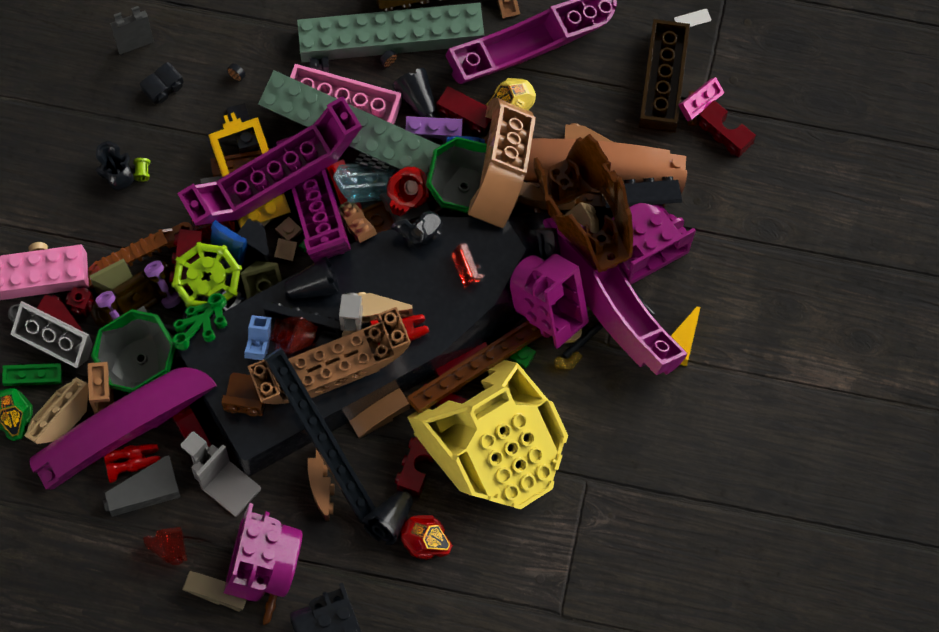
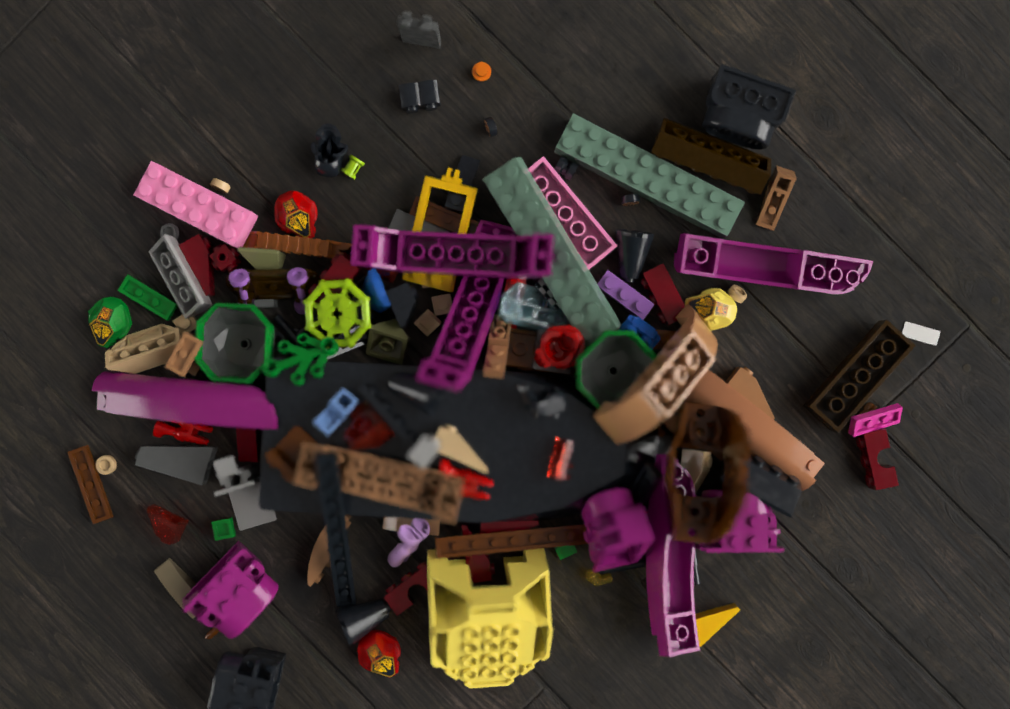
camera: 30 degrees right, 20 degrees up
none -> reddish brown plate [67,445,114,524]
none -> tan tile [95,455,117,475]
none -> tan plate [173,314,197,335]
none -> green plate [211,517,236,541]
none -> red helmet [275,191,318,238]
none -> lavender piece [388,519,430,567]
none -> orange plate [472,62,491,82]
none -> tan tile [728,285,747,303]

